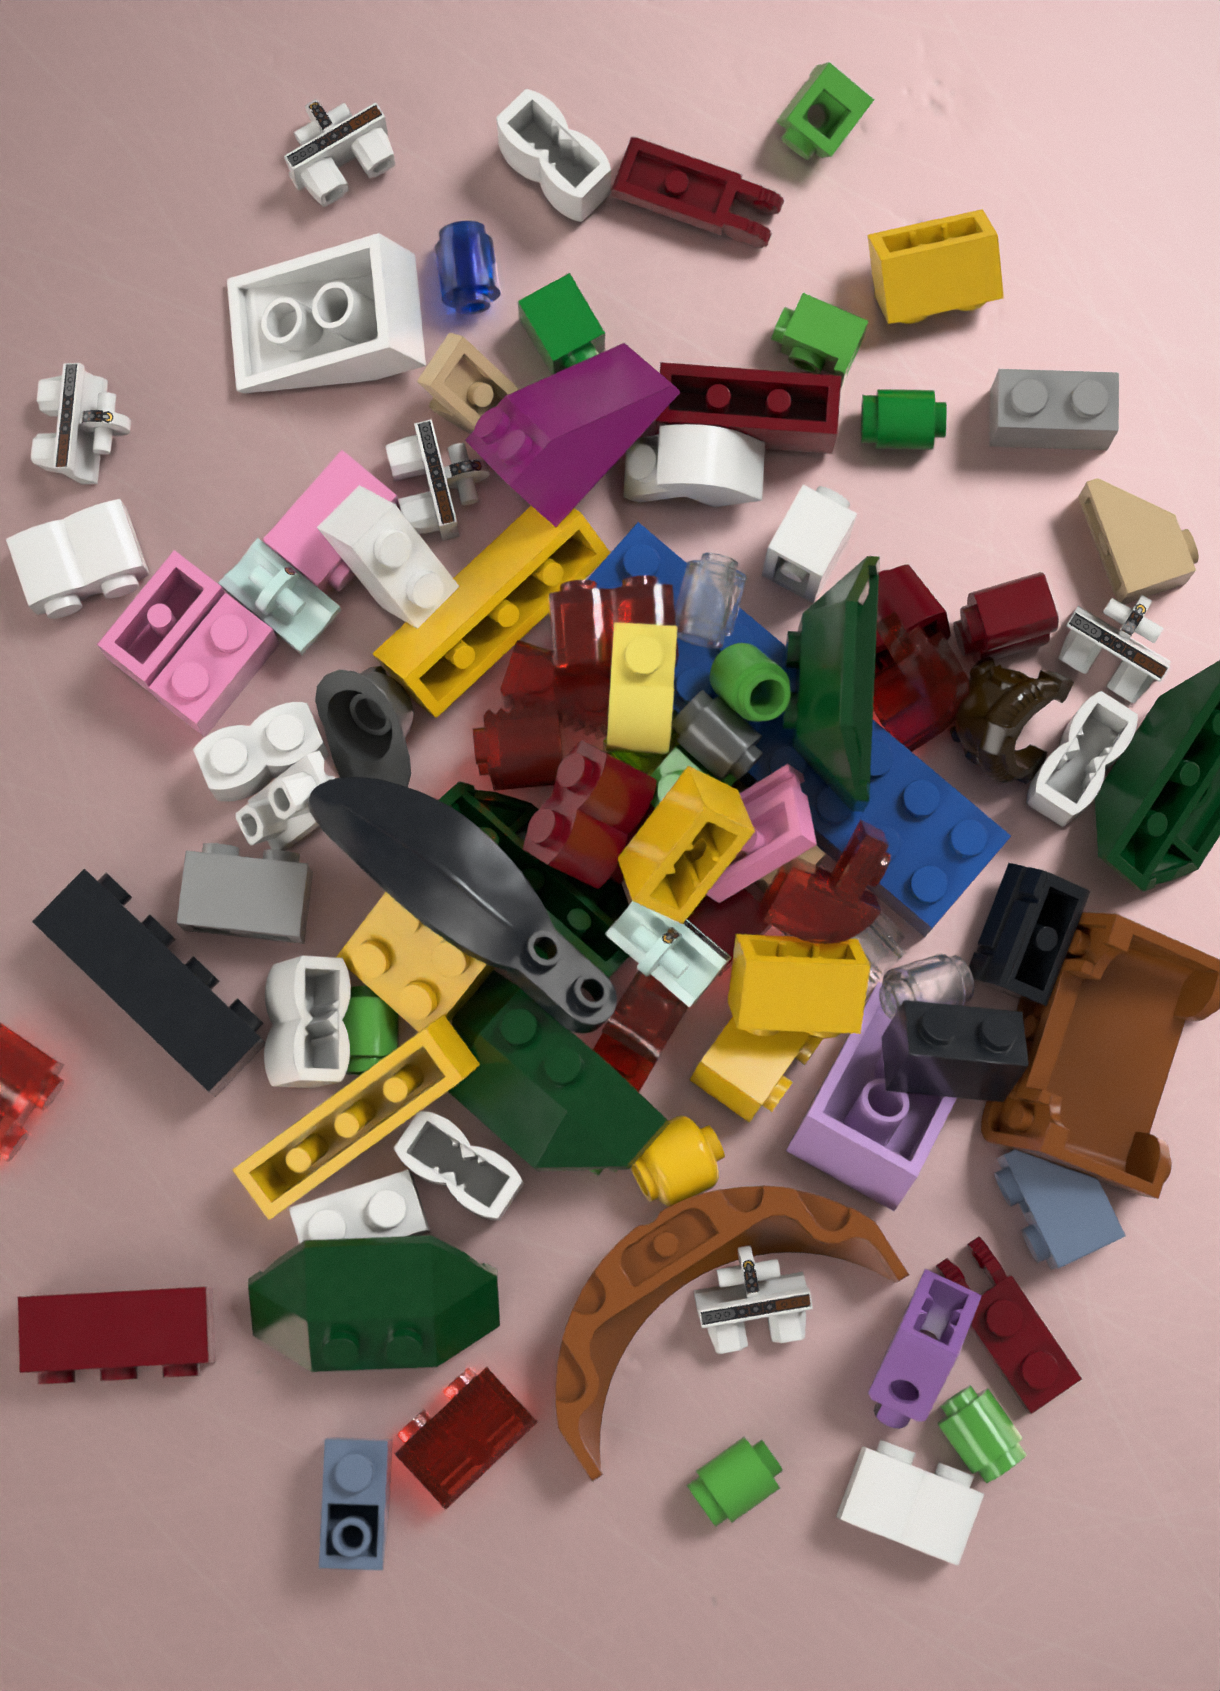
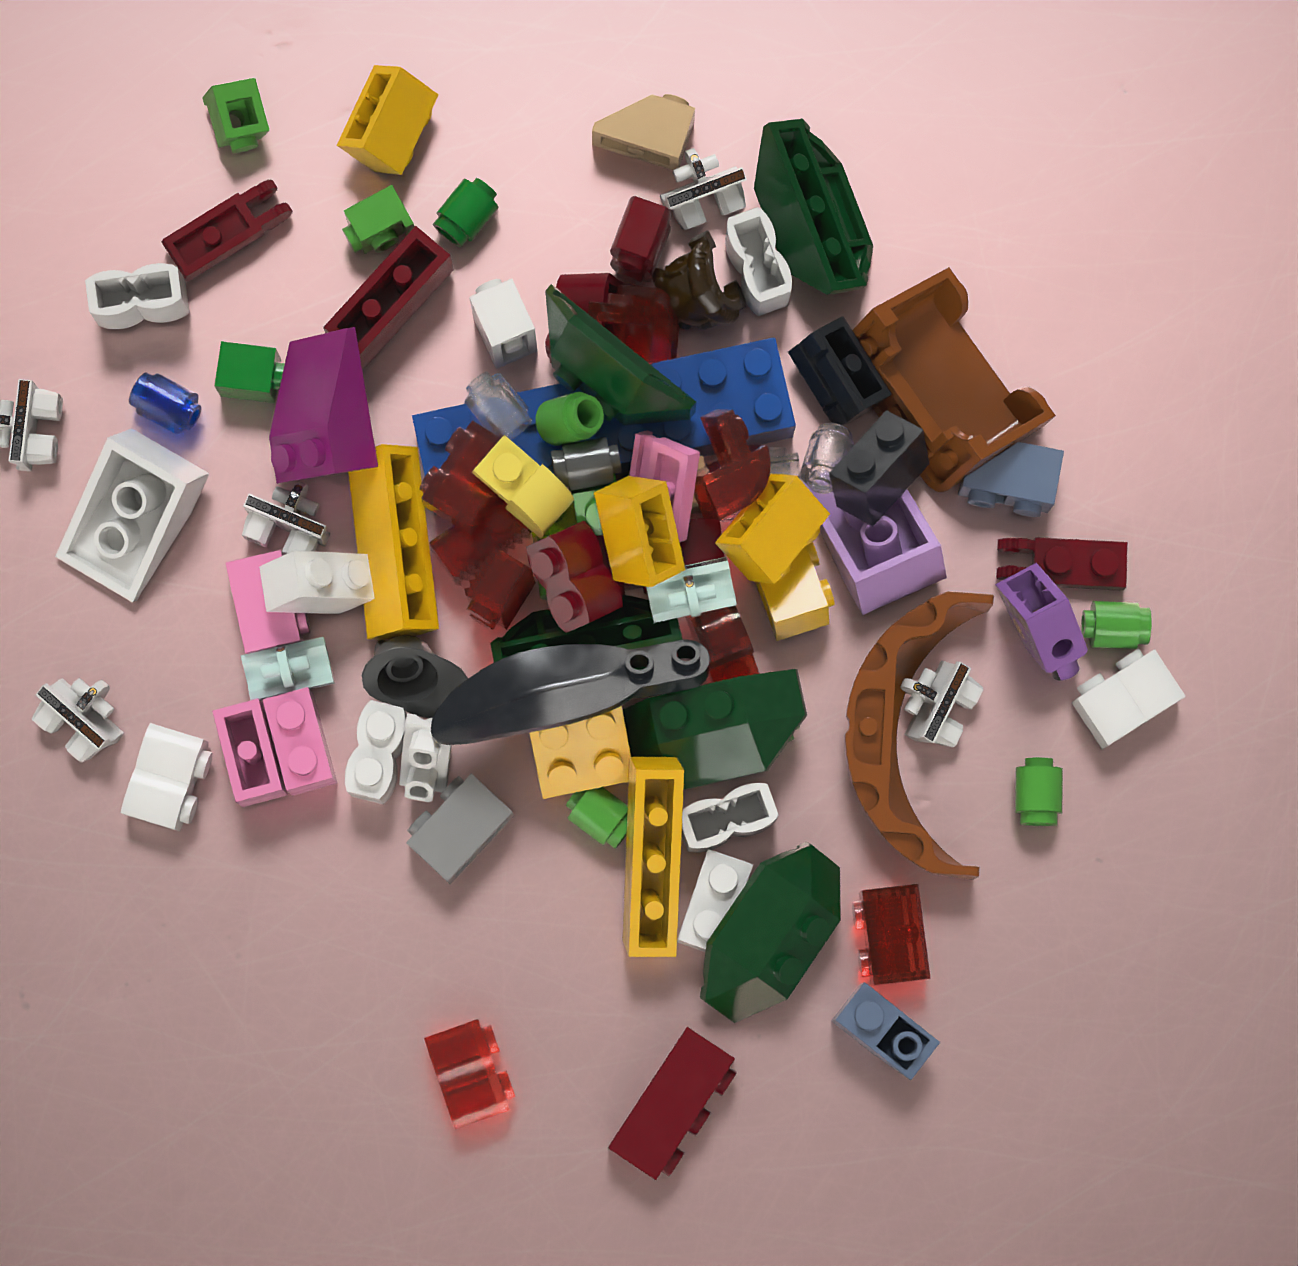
camera: 55 degrees left, 0 degrees up
black brick [32,869,266,1097] -> none
white brick [264,956,351,1088] -> none
tan slope [417,332,520,434] -> none
white brick [623,424,765,507] -> none
yellow head [631,1115,725,1207] -> none
light grey brick [989,369,1119,450] -> none

